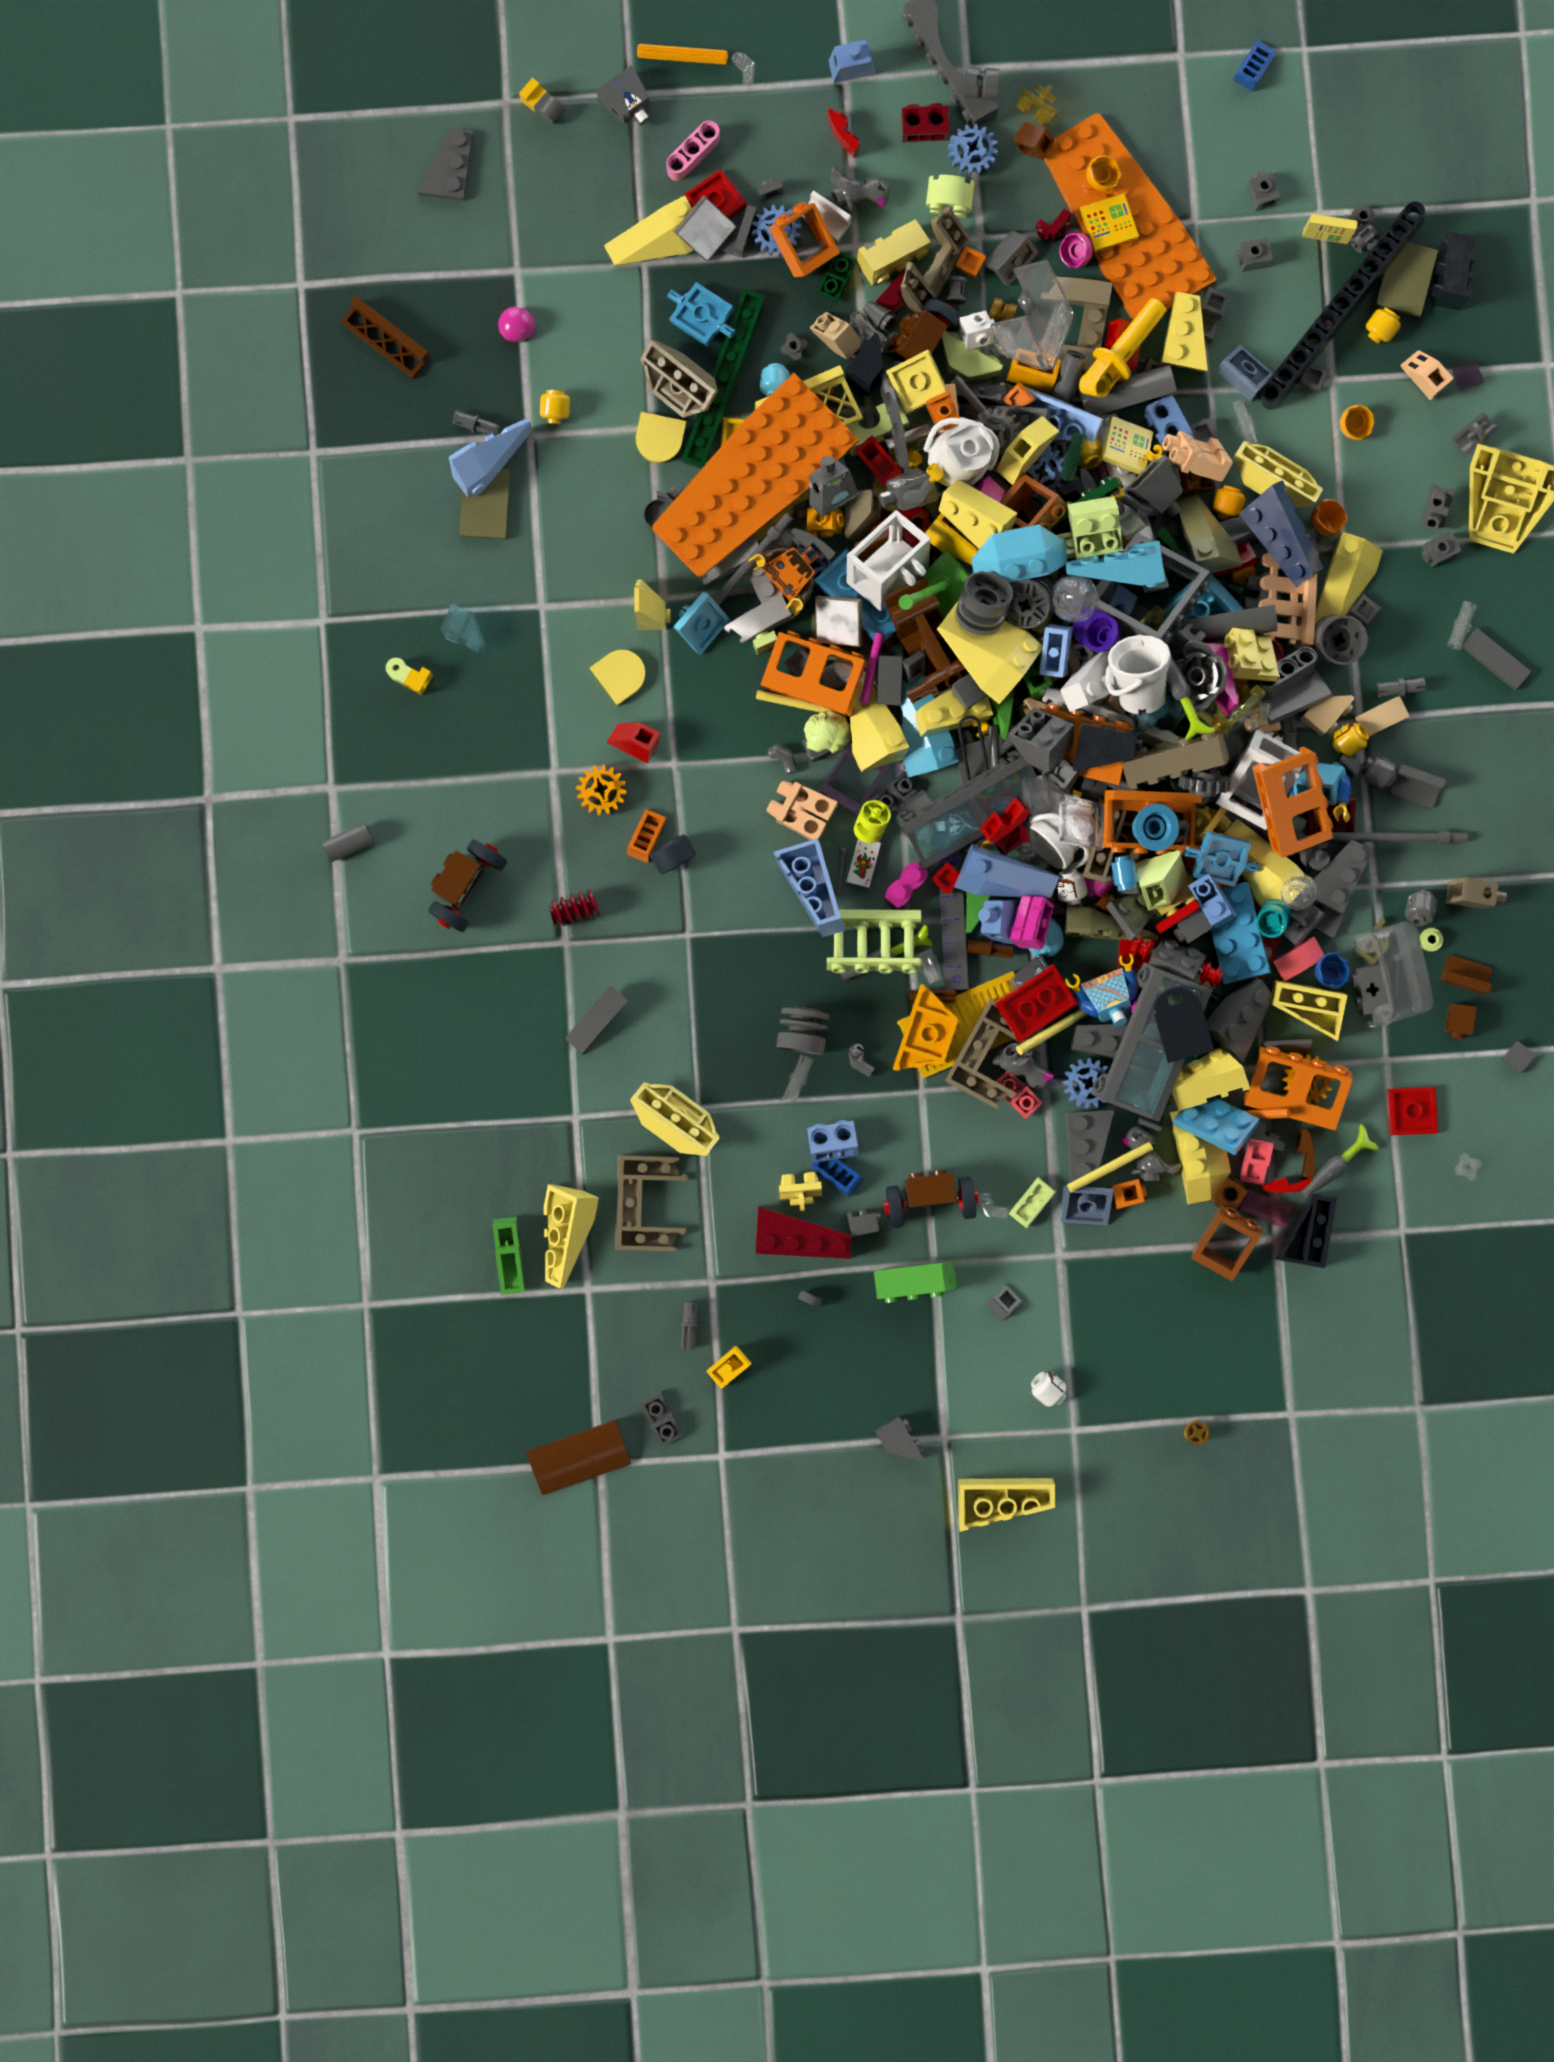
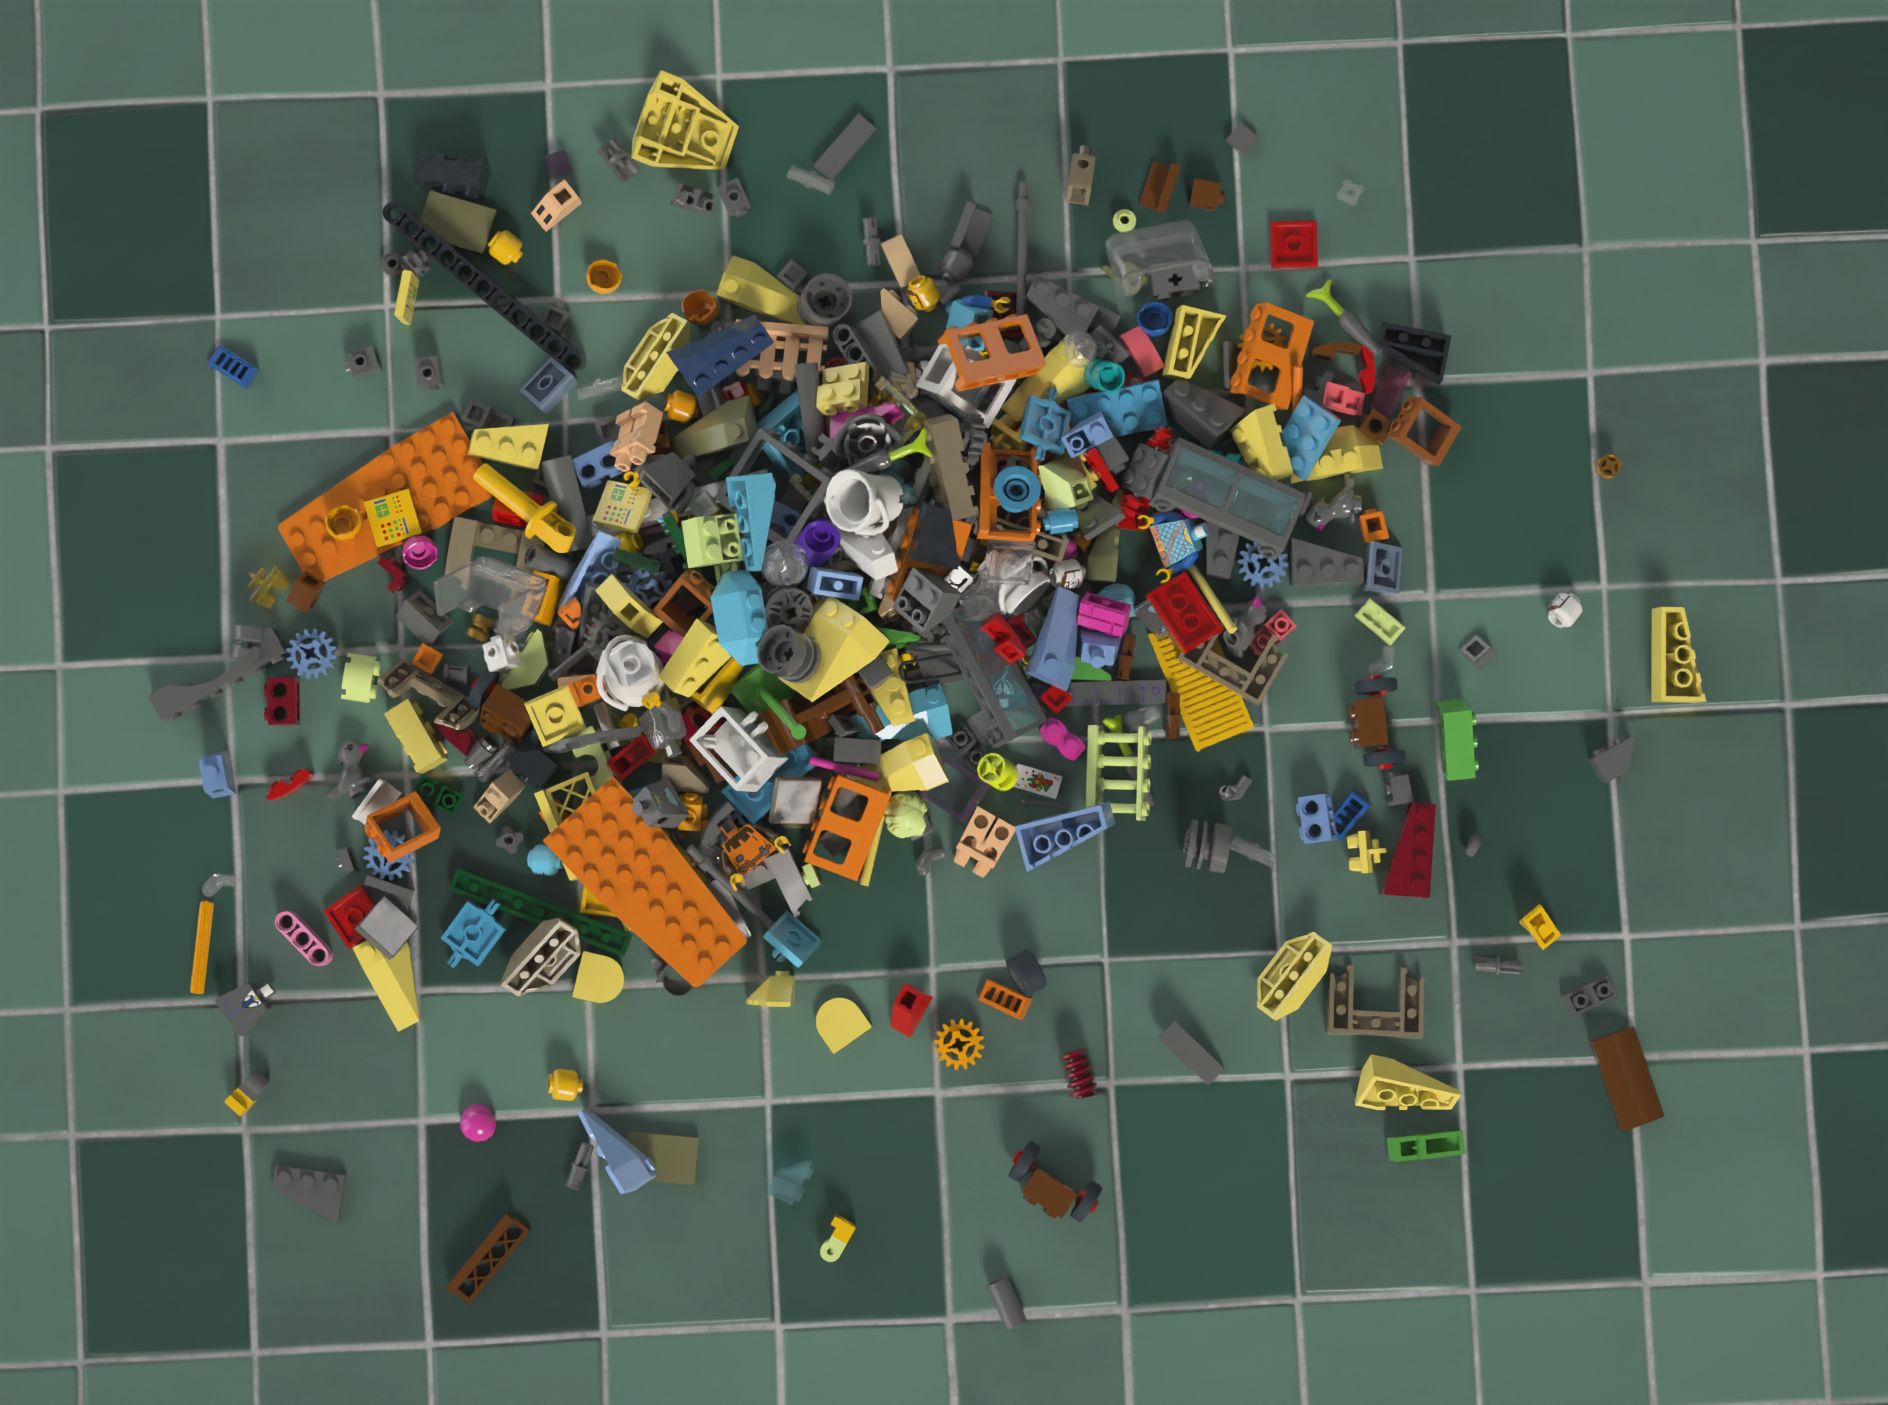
camera: 85 degrees left, 0 degrees up
light orange wing [892,983,959,1071] -> none
light yellow bar [1067,1142,1153,1193] -> none
black tile [1154,987,1214,1063] -> none
dark grey head [1405,890,1438,927] -> none

